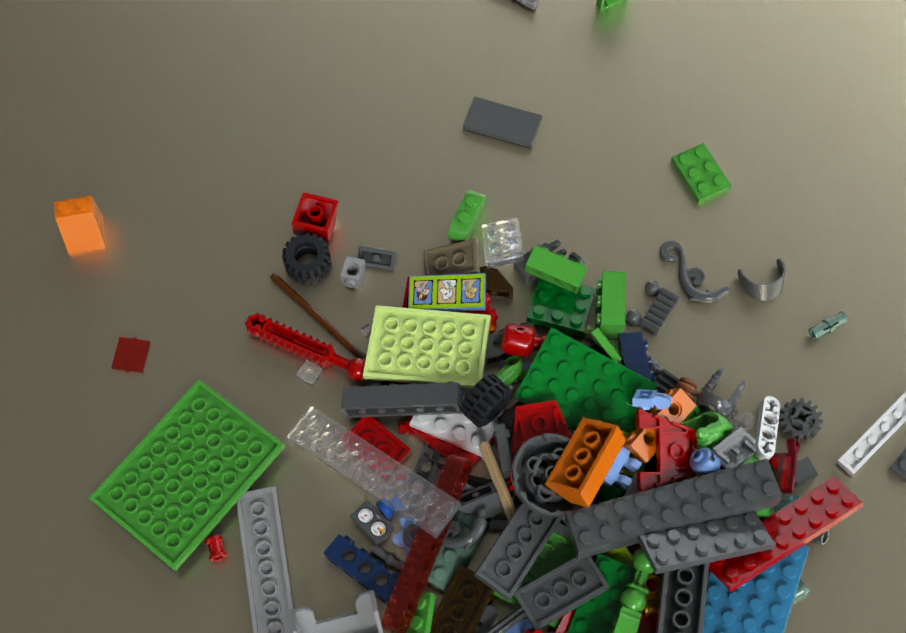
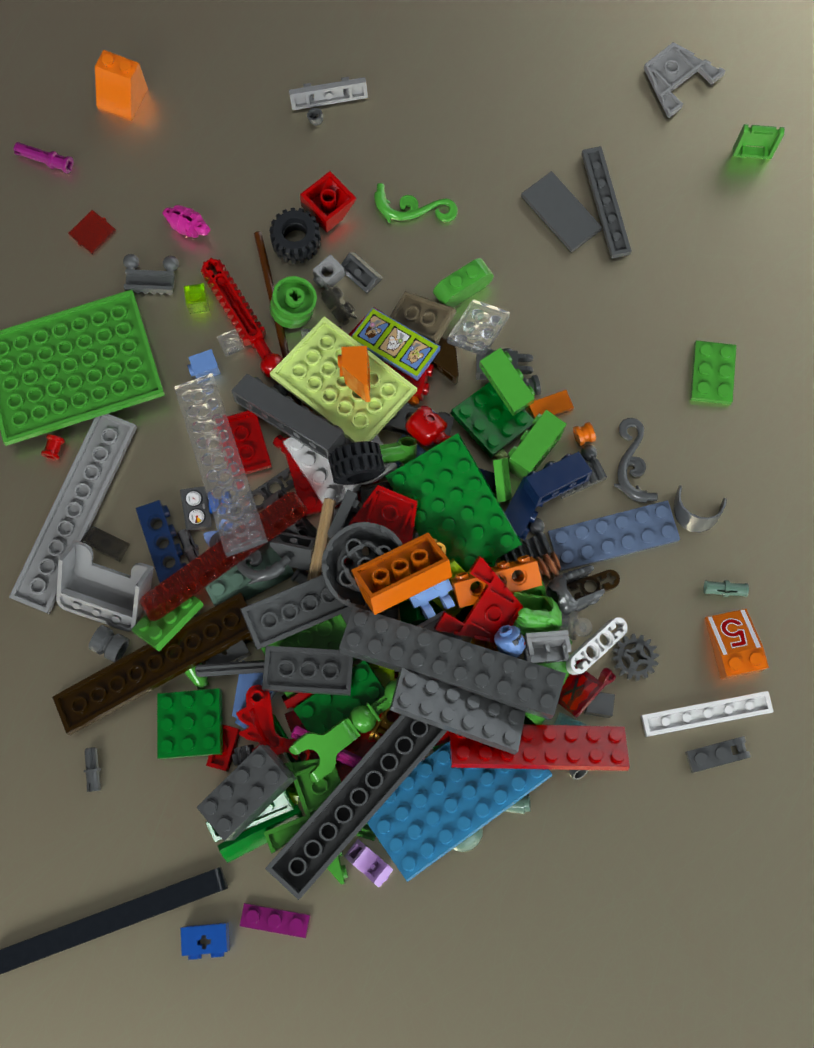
camera: 30 degrees right, 10 degrees up
light blue hinge [632,389,672,410] -> none
none -> magenta pin [14,142,74,174]
none -> clear smoke slope [80,526,130,562]
none -> dark grey gear [123,254,179,295]
none -> dark pink piece [162,205,210,238]
none -> clear neon green brick [184,283,210,314]
none -> medium blue brick [187,349,221,382]
none -> bright green wheel [269,276,317,329]
none -> light grey hinge [289,77,368,111]
none -> dark grey hinge [307,108,323,126]
none -> clear smoke hinge [321,284,357,325]
none -> orange slope [338,346,370,402]
none -> bright green plant [374,183,458,223]
none -> dark blue brick [523,451,592,507]
none -> orange tile [528,390,574,419]
none -> sand blue plate [547,500,680,572]
none -> dark brown beam [567,570,620,600]
none -> orange wheel [573,422,596,446]
none -> dark grey plate [581,146,632,259]
none -> orange slope [705,609,769,680]

